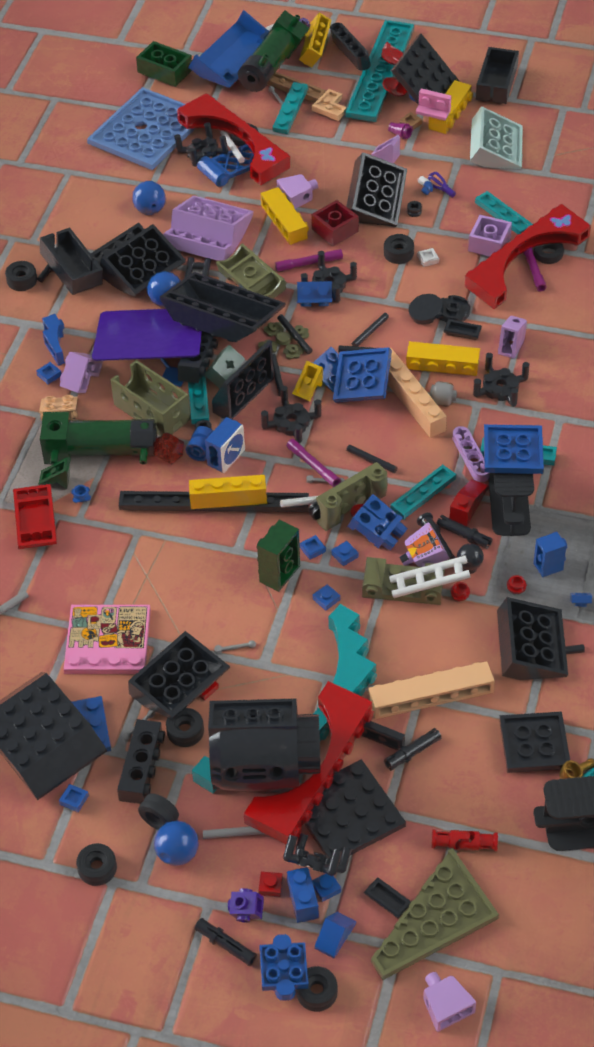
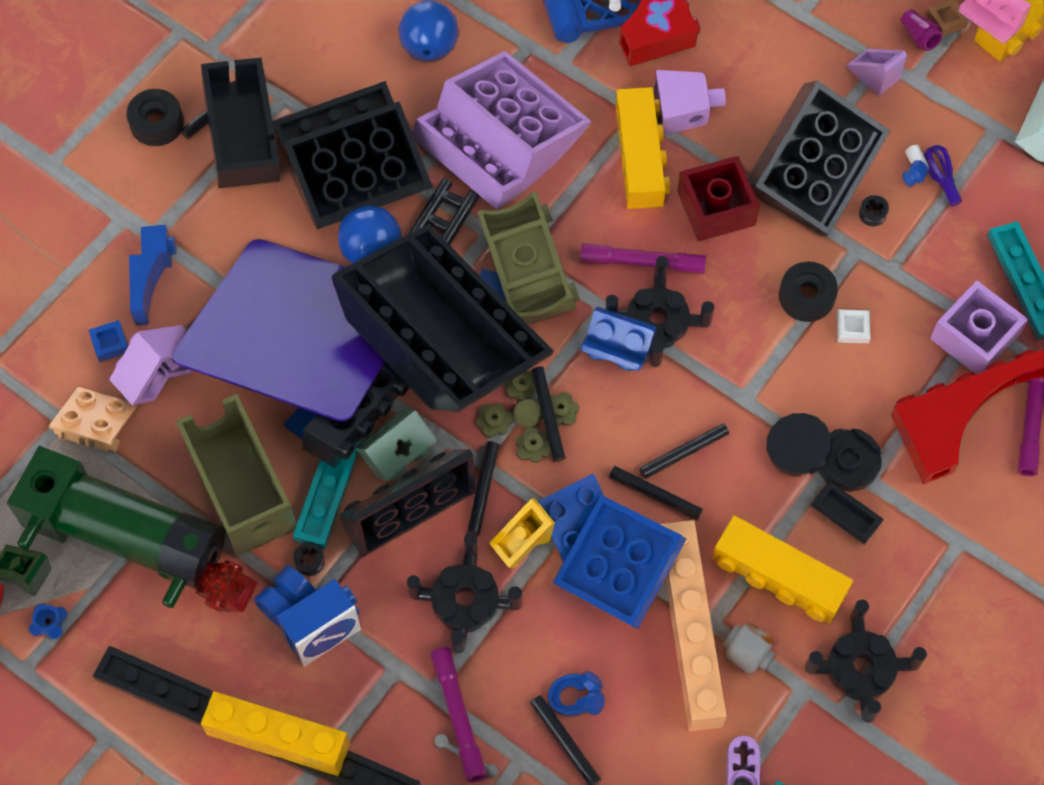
camera: 20 degrees right, 15 degrees up
lavender torso [498,316,527,359] -> none
none -> blue piece [548,670,605,717]

